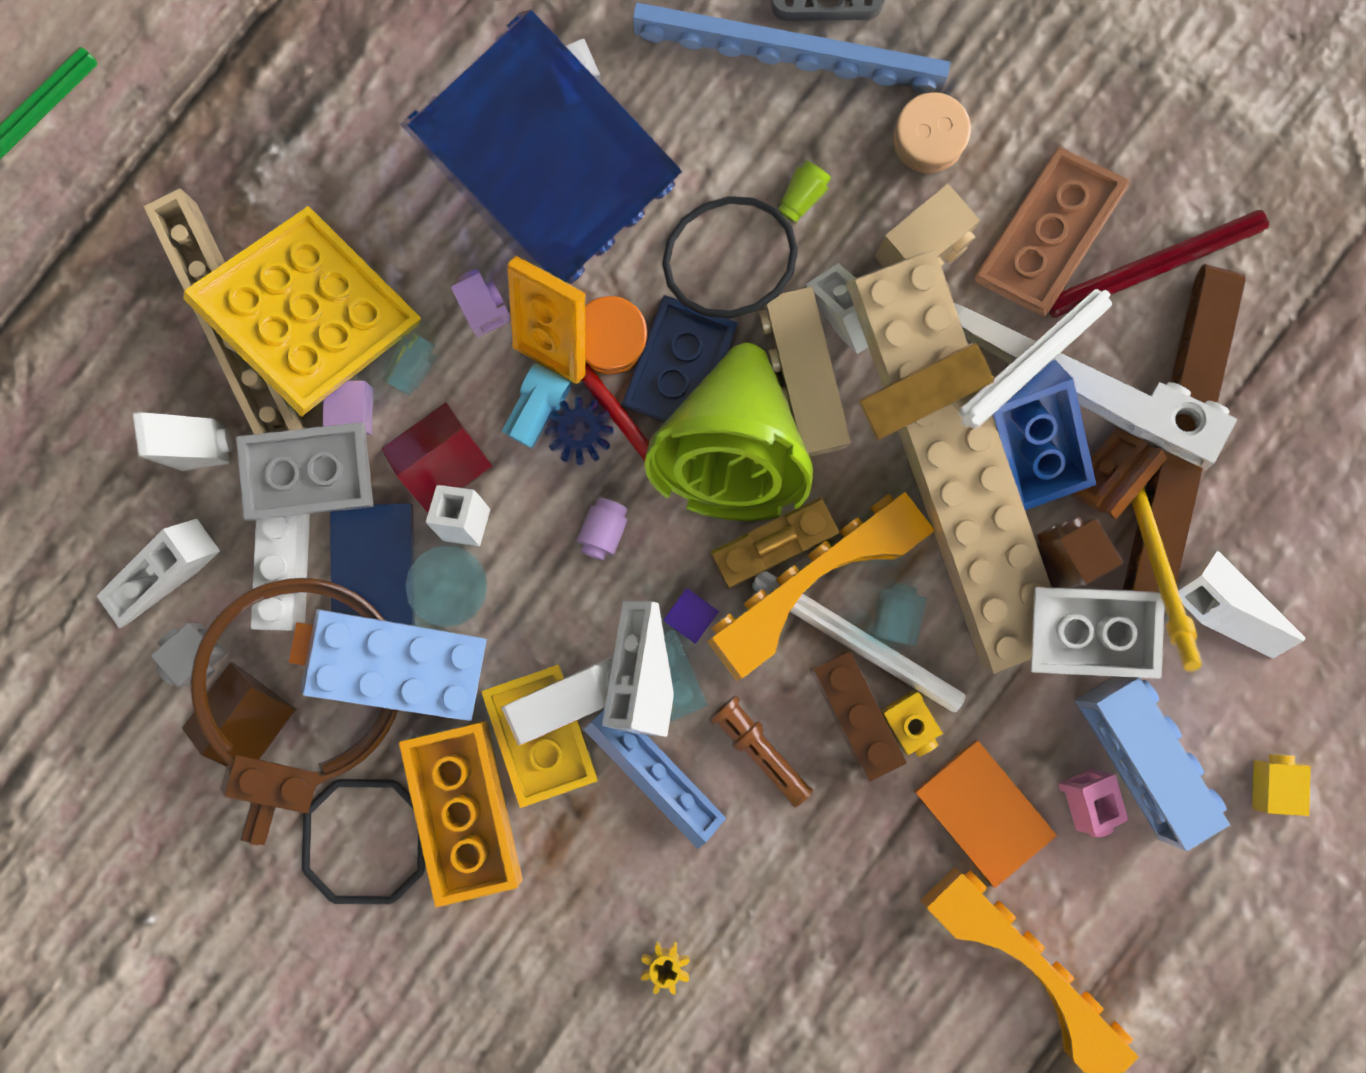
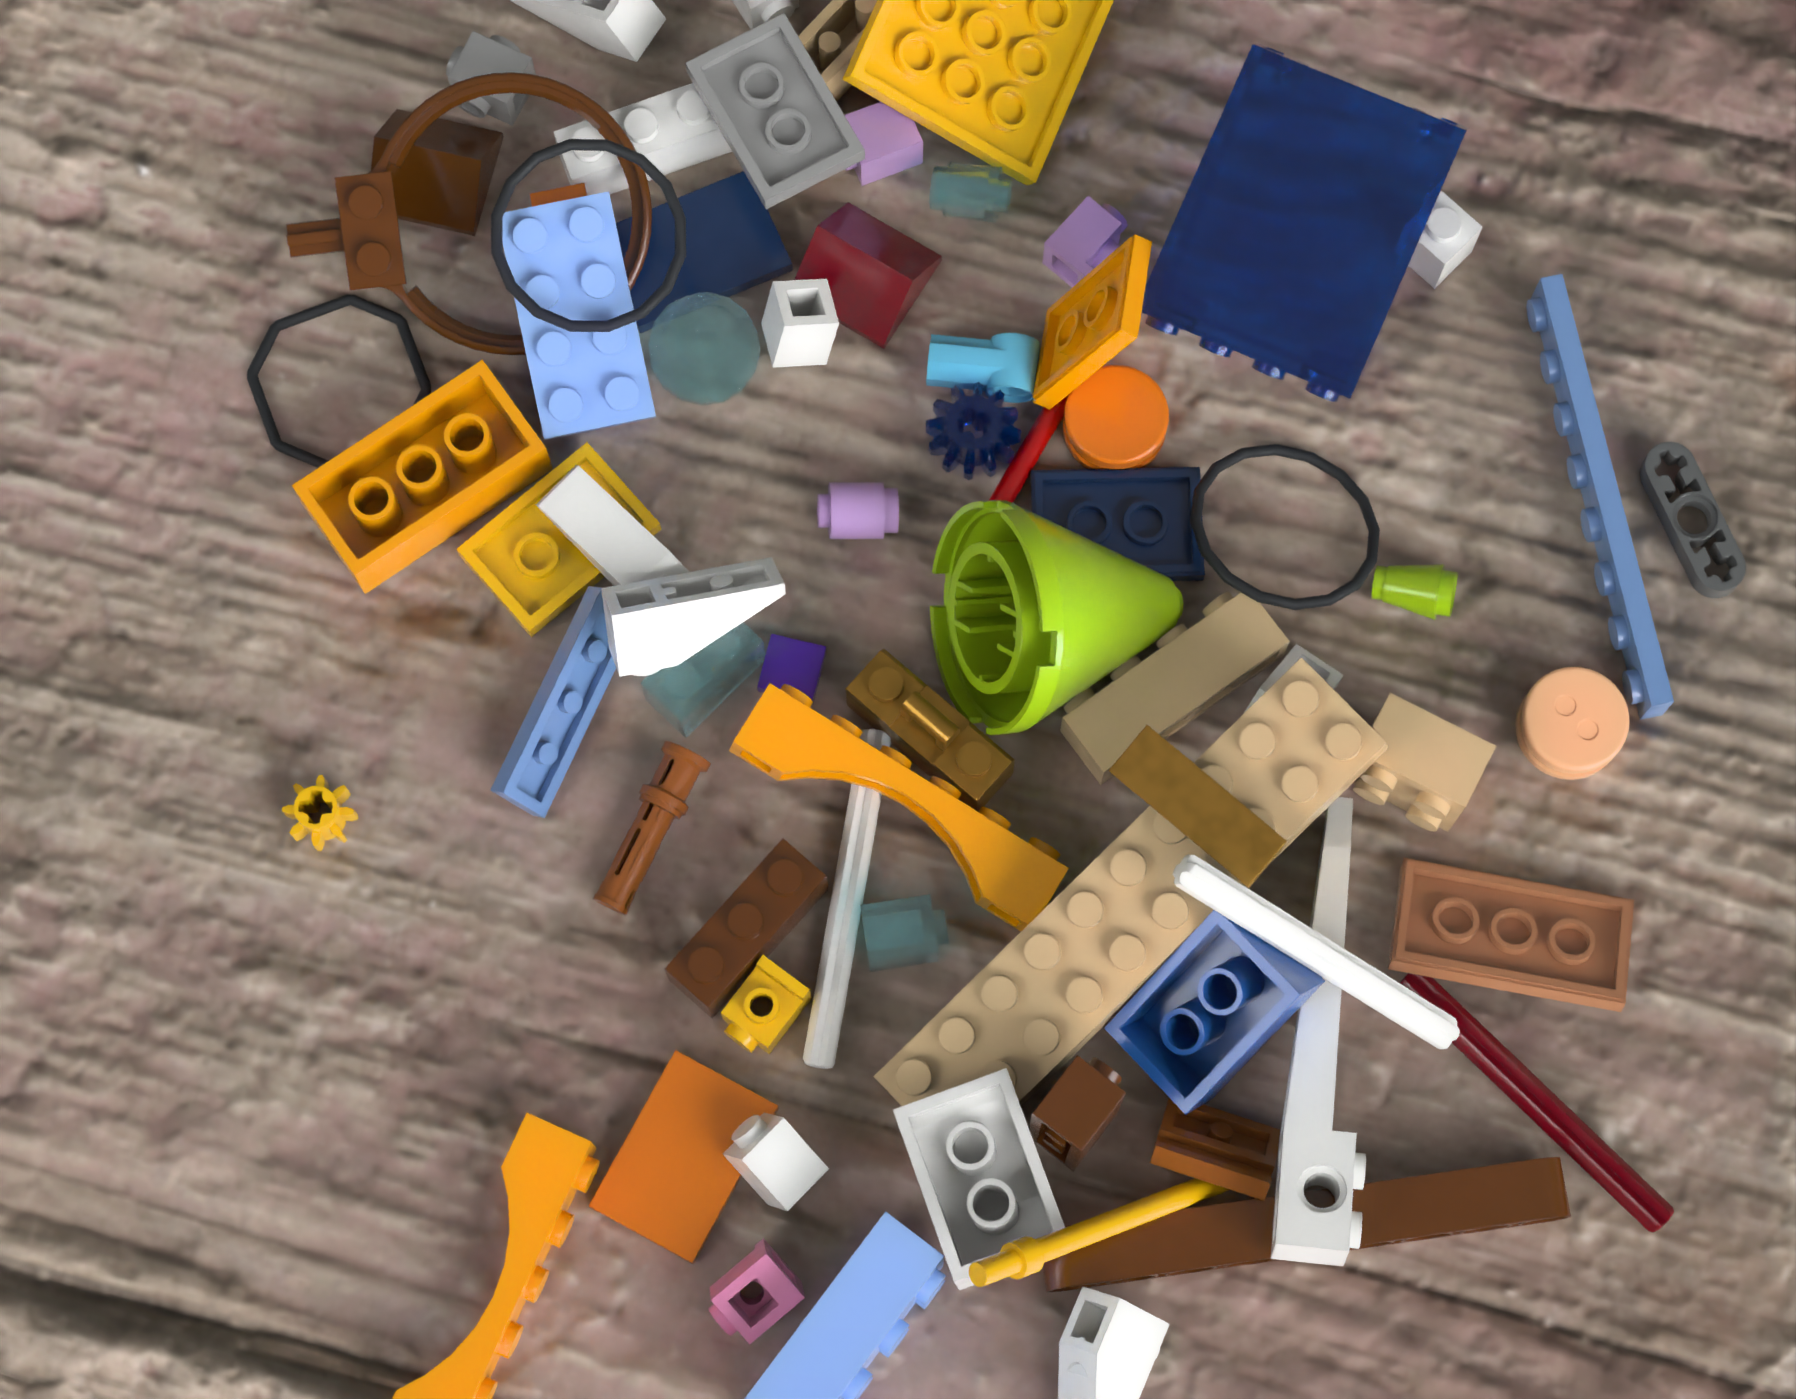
camera: 70 degrees right, 10 degrees down
none -> black piece [491,139,686,332]
none -> white brick [723,1113,829,1211]

